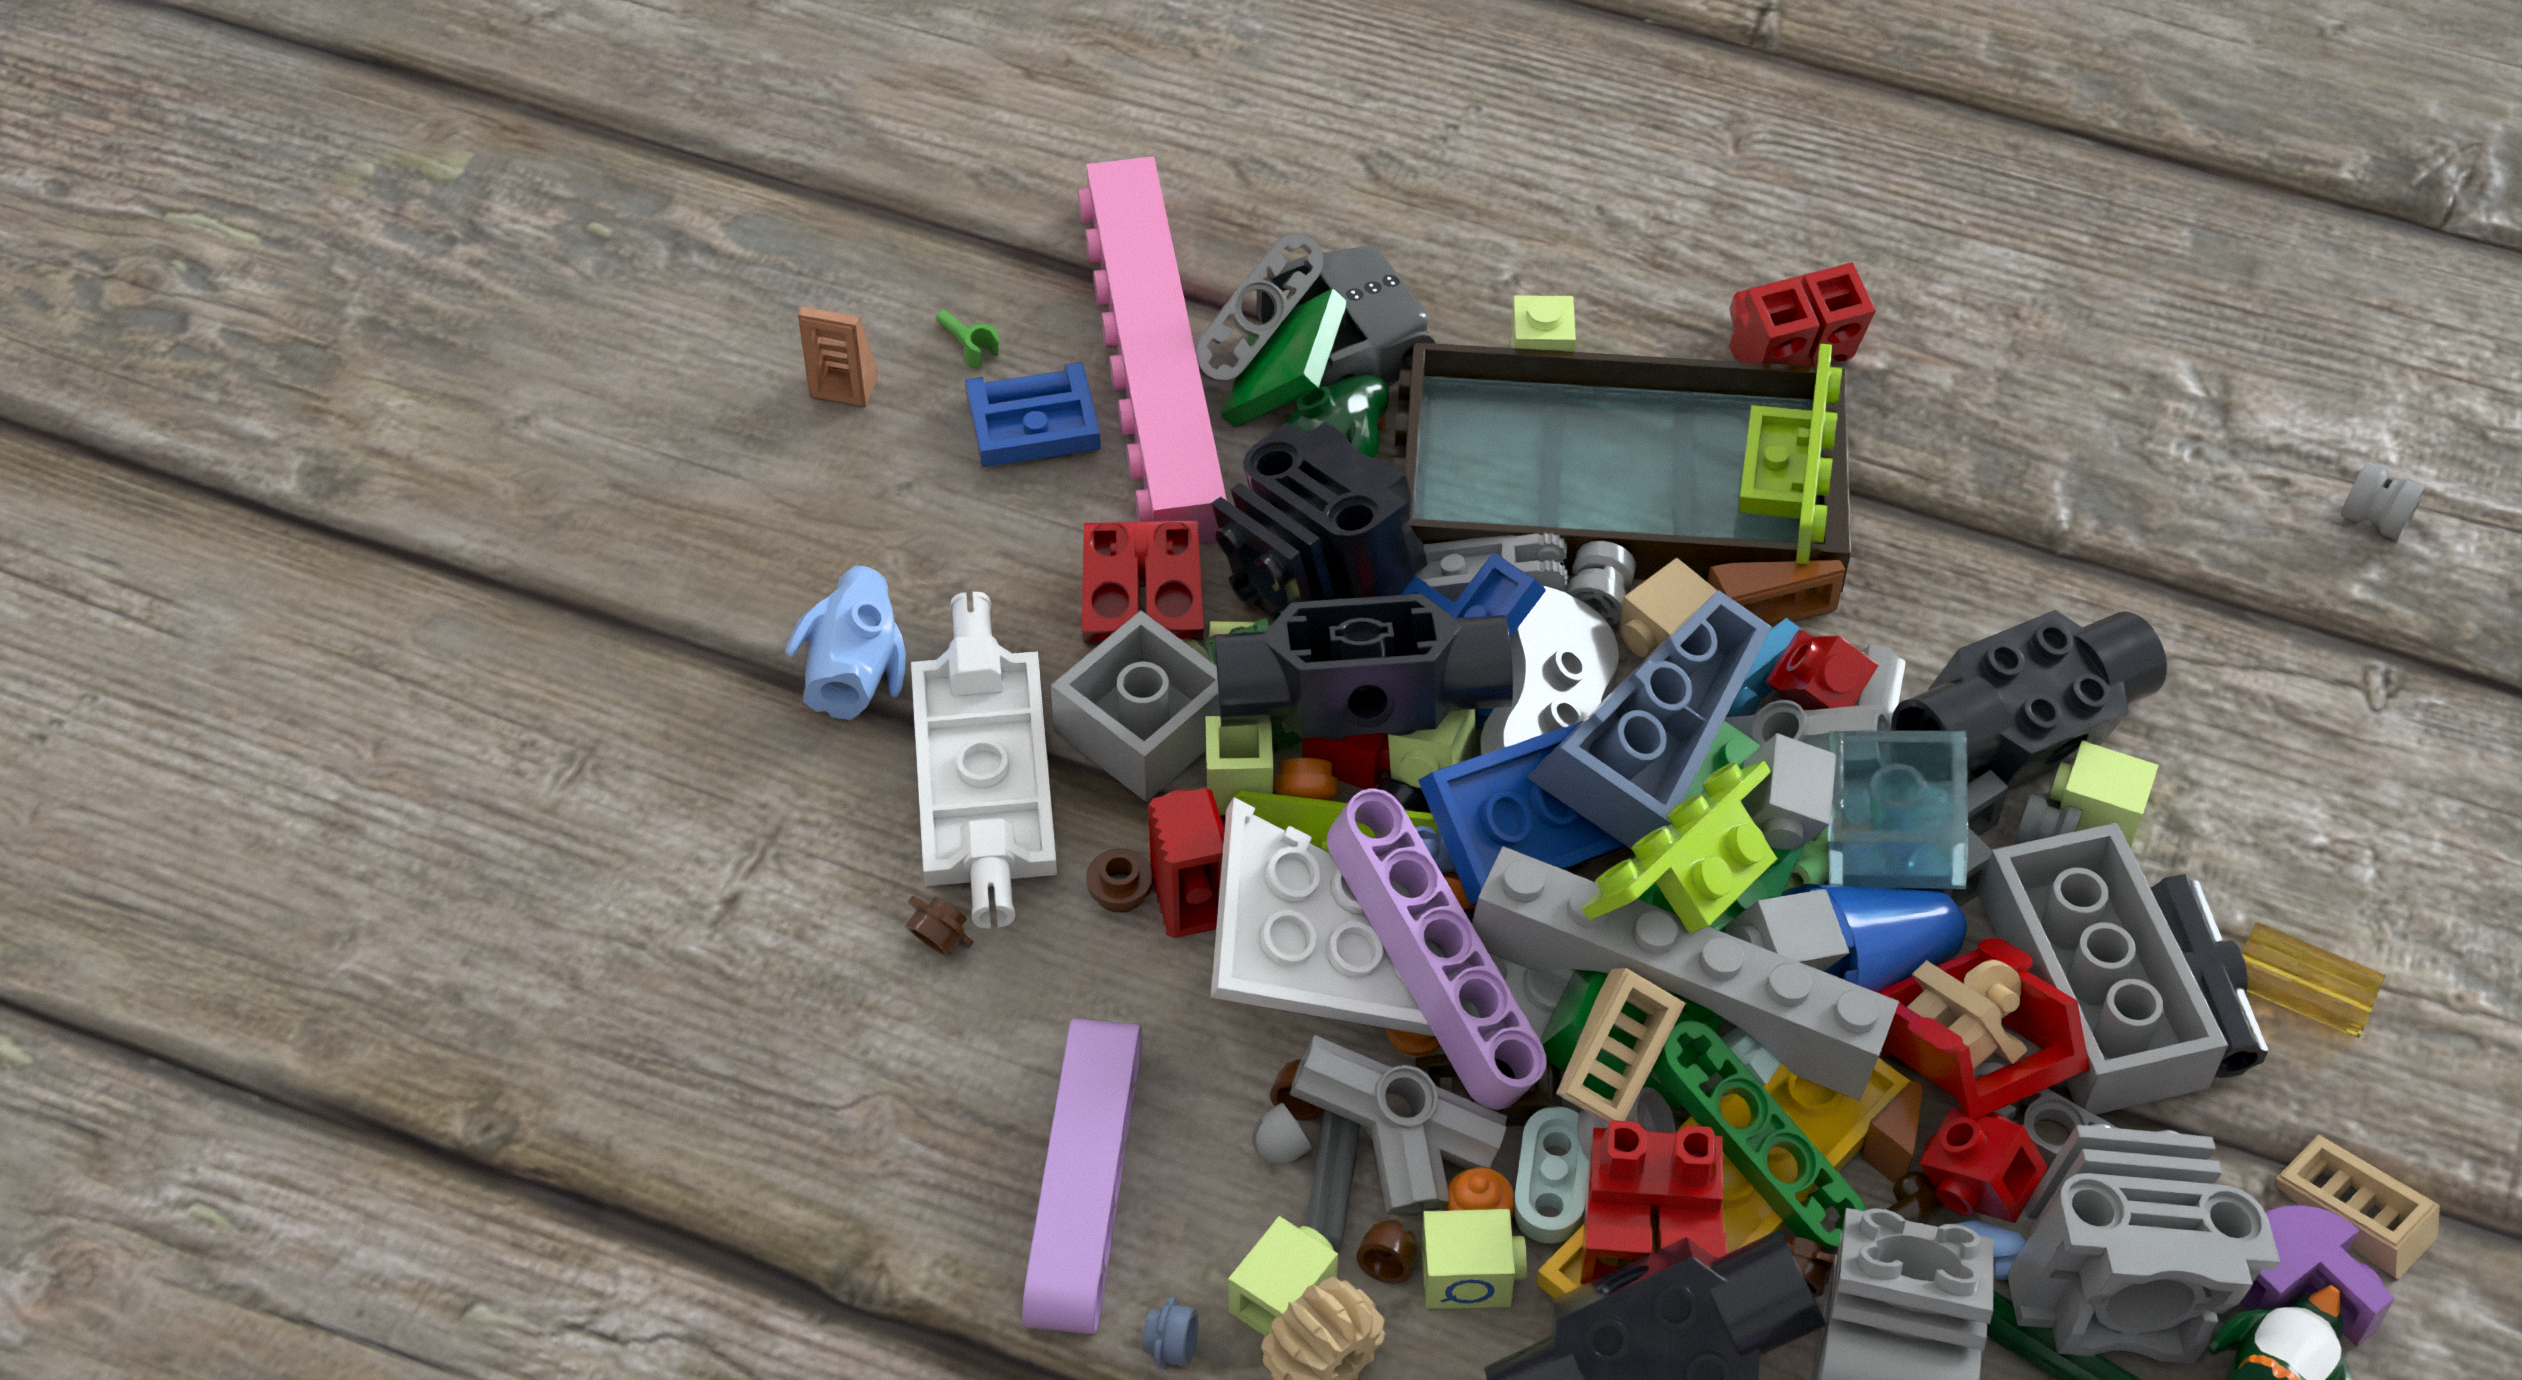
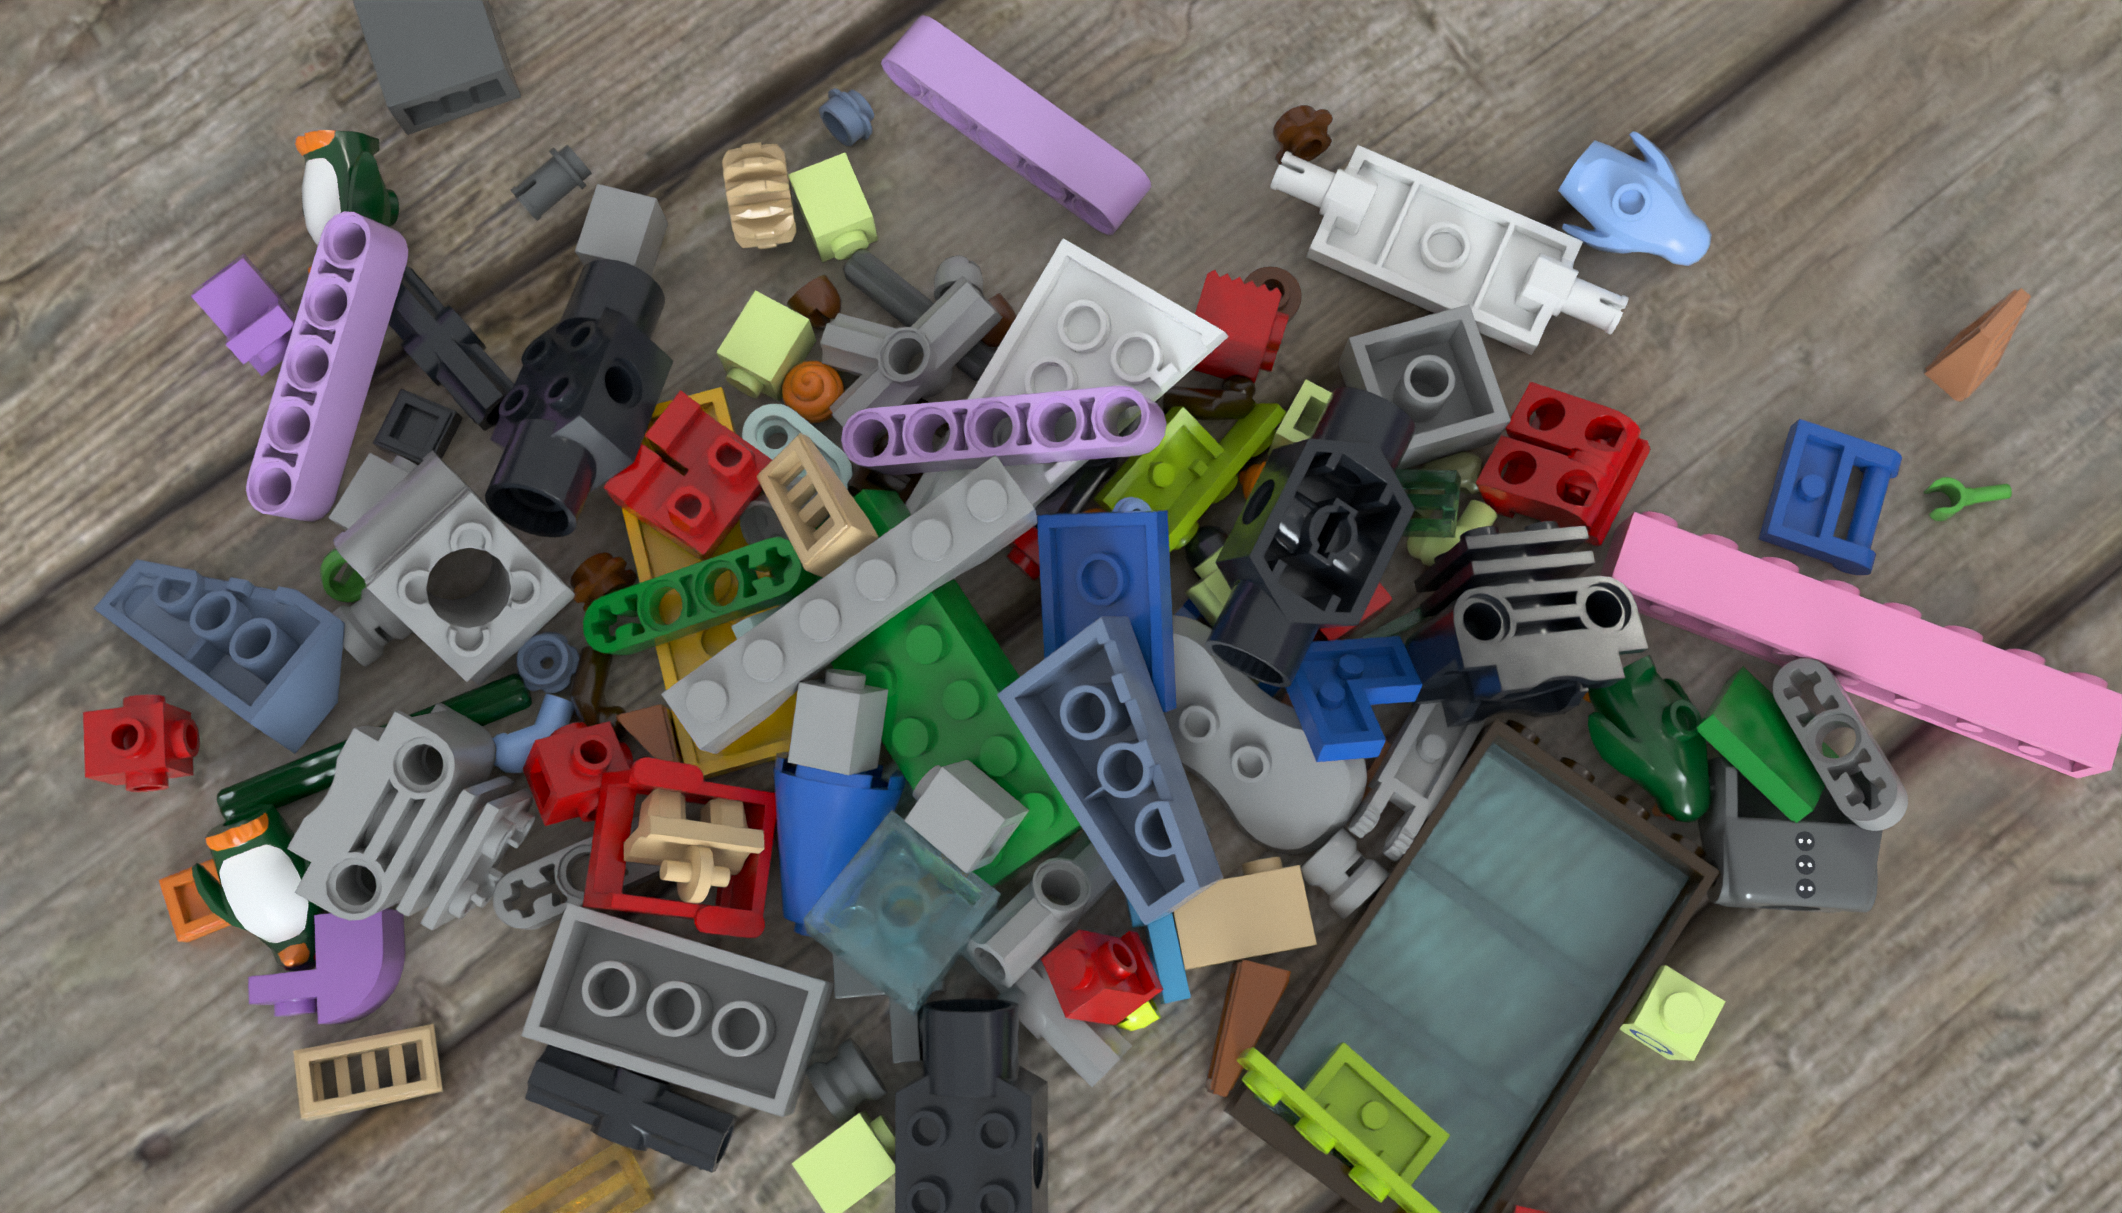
camera: 120 degrees right, 25 degrees up
lime bracket [1581,760,1777,934] -> none

